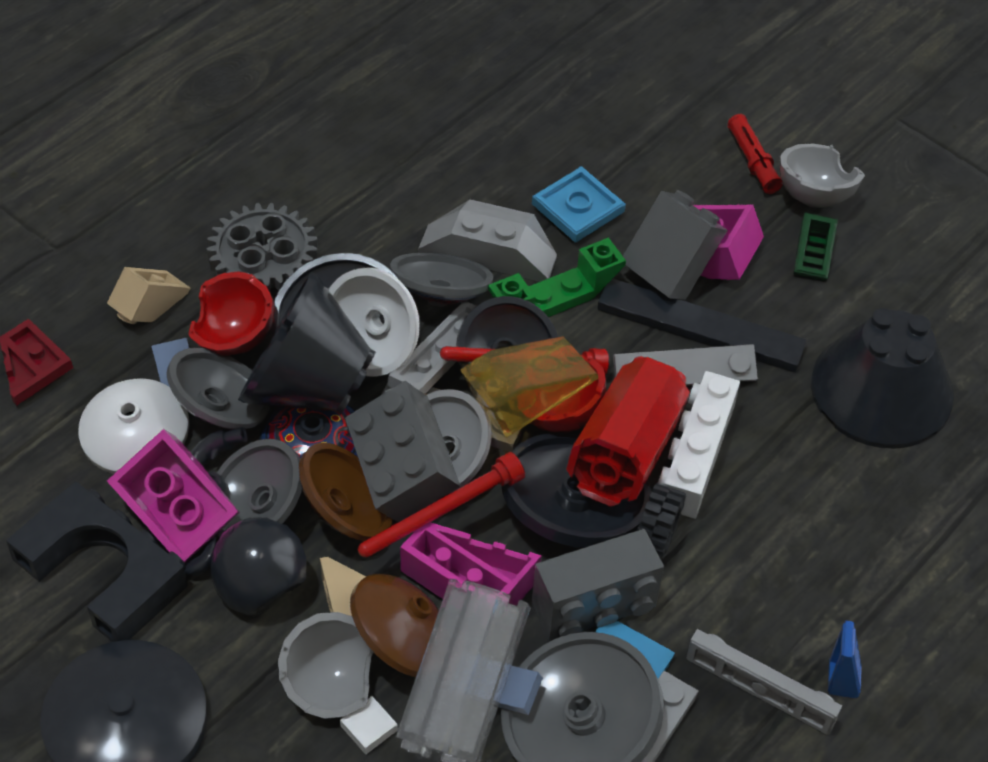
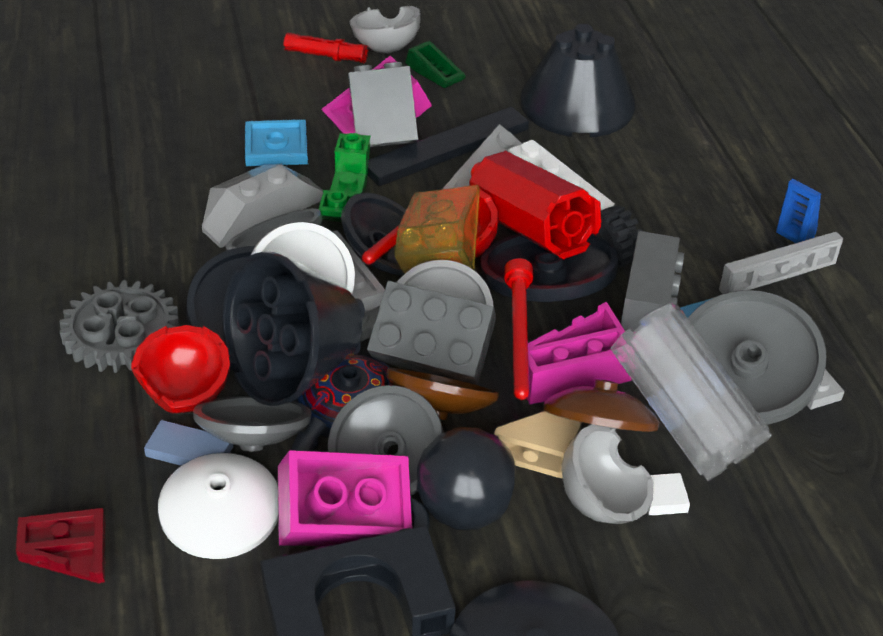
camera: 55 degrees left, 10 degrees down
tan slope [107,267,190,324] -> none

